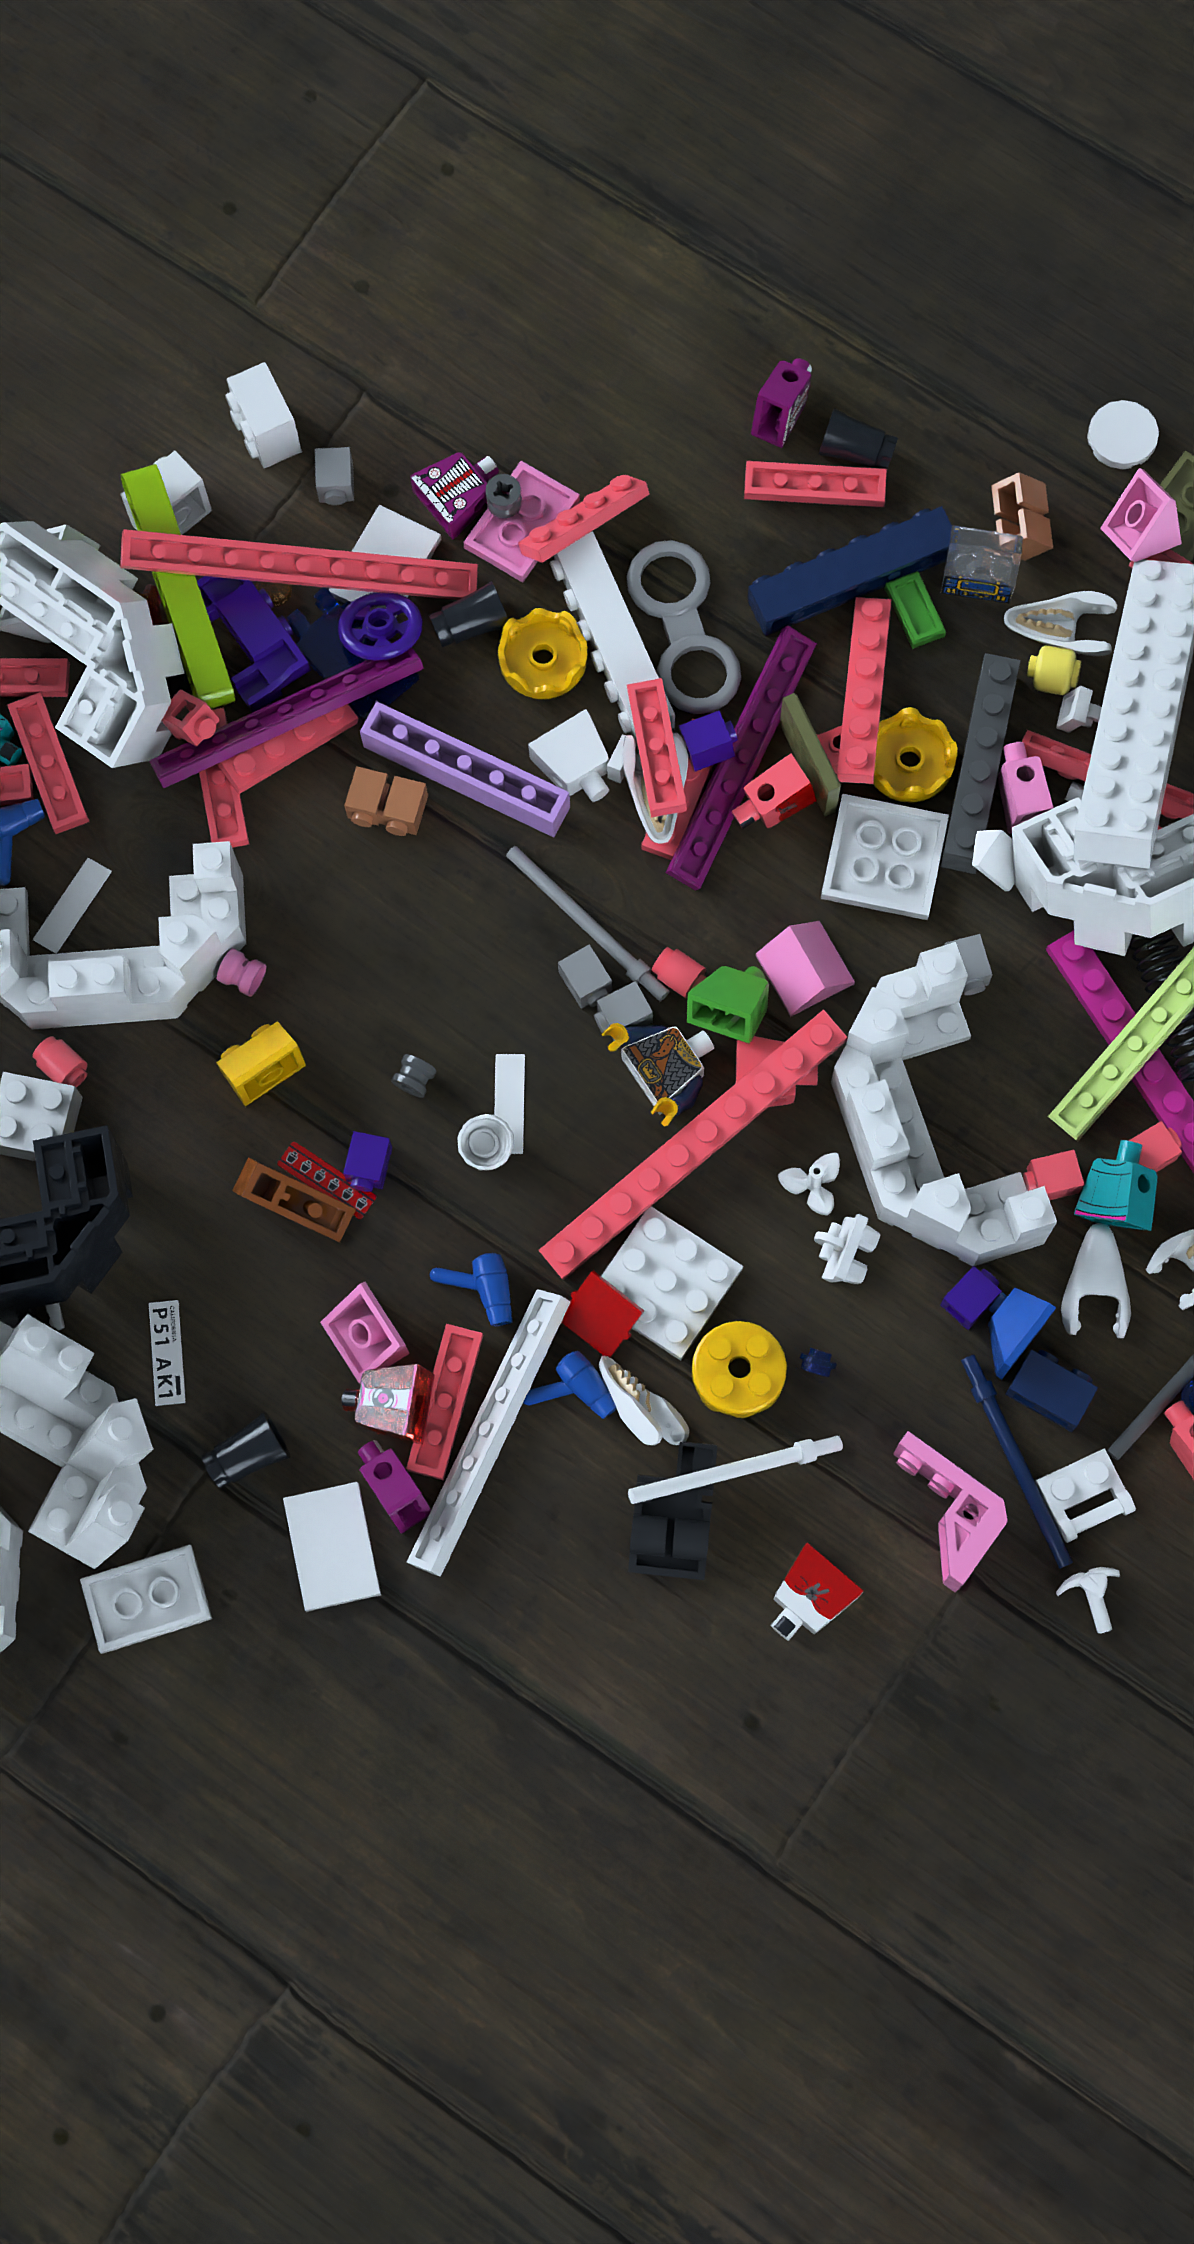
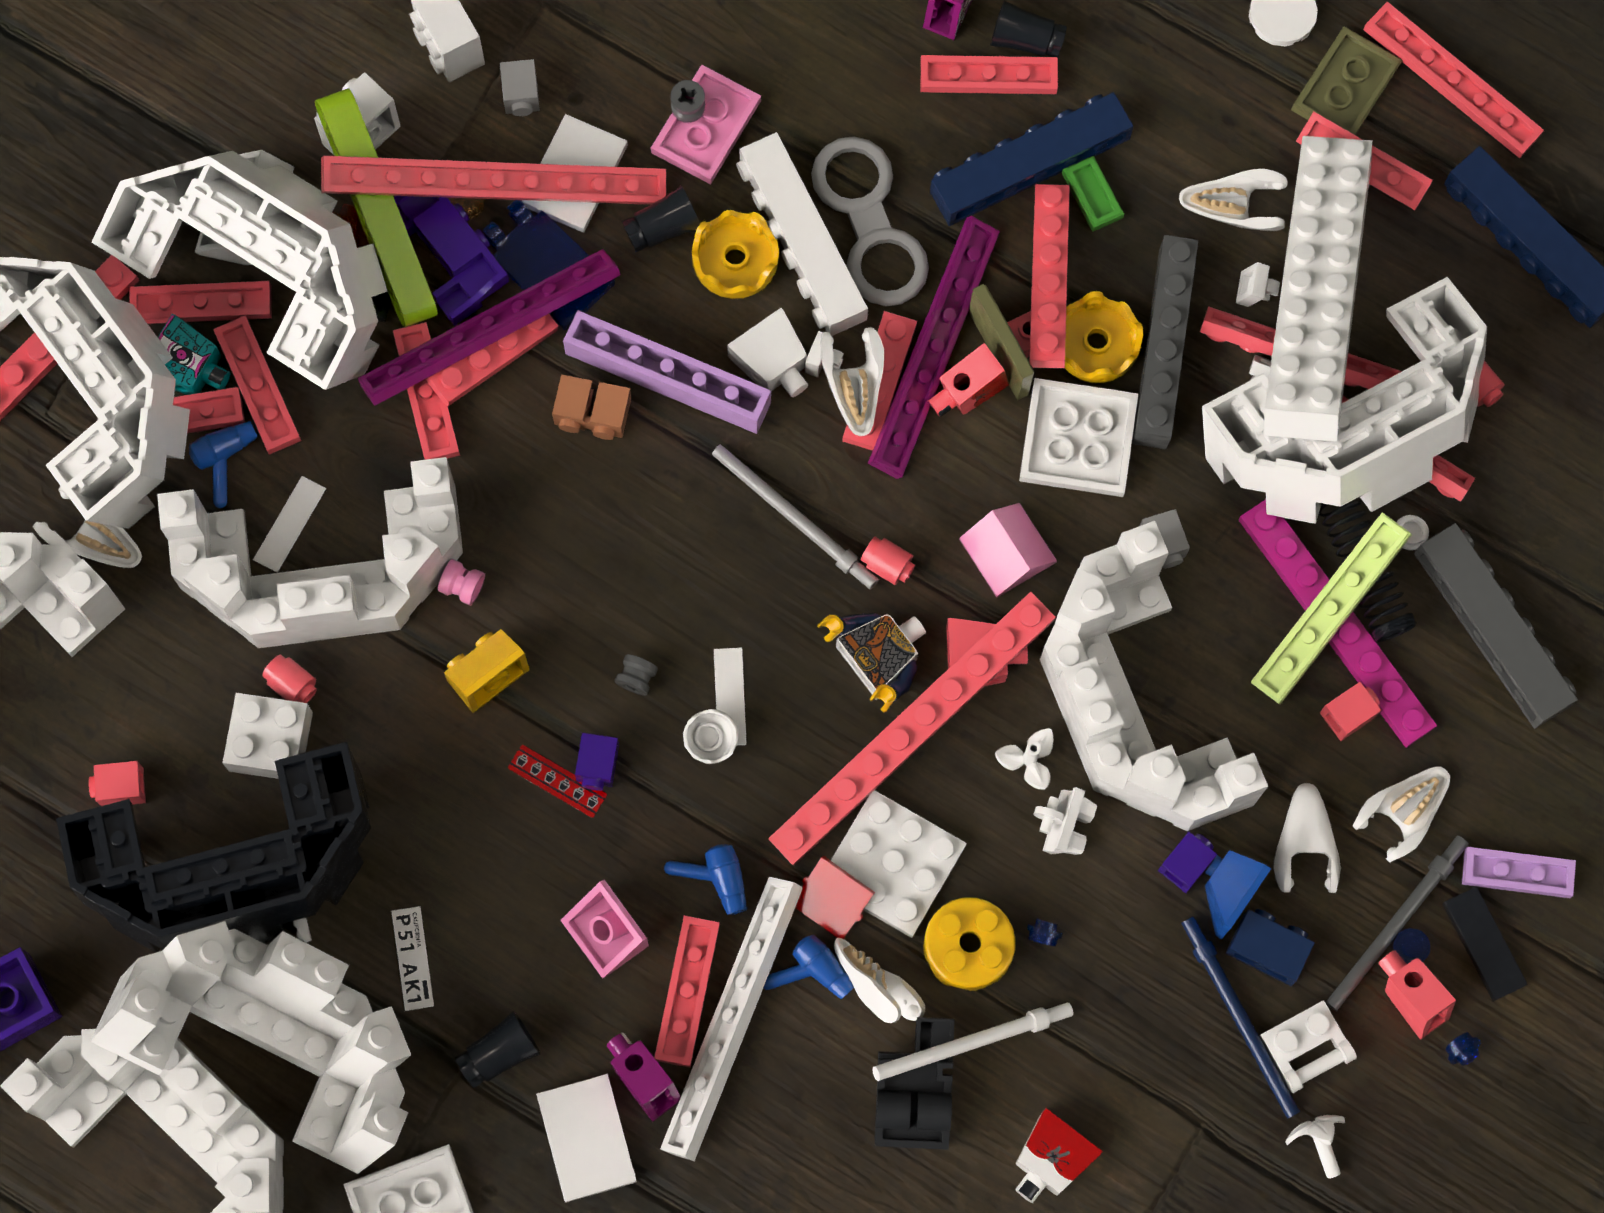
camera: 10 degrees left, 0 degrees up
coral brick [161,689,220,746] -> none
dark orange slope [232,1157,356,1242] -> none
dark purple plate [338,592,423,661] -> none
clear red torso [342,1364,435,1444] -> none
torso [410,452,499,540] -> none
coral plate [518,475,650,563] -> none
light grey brick [558,944,612,1009] -> none
light grey brick [594,981,653,1041] -> none
coral plate [627,678,687,818] -> none
dark purple brick [679,710,738,772] -> none
bright green torso [687,966,769,1043] -> none
bright pink bracket [893,1431,1008,1592] -> none
clear slope [940,525,1023,604] -> none
white slope [972,830,1015,891] -> none
nougat piece [991,472,1053,561] -> none
bright pink torso [998,742,1054,834] -> none
coral brick [1023,1150,1084,1200] -> none
light yellow head [1027,646,1082,695] -> none
teal torso [1074,1140,1158,1231] -> none
bright pink slope [1100,468,1182,562] -> none

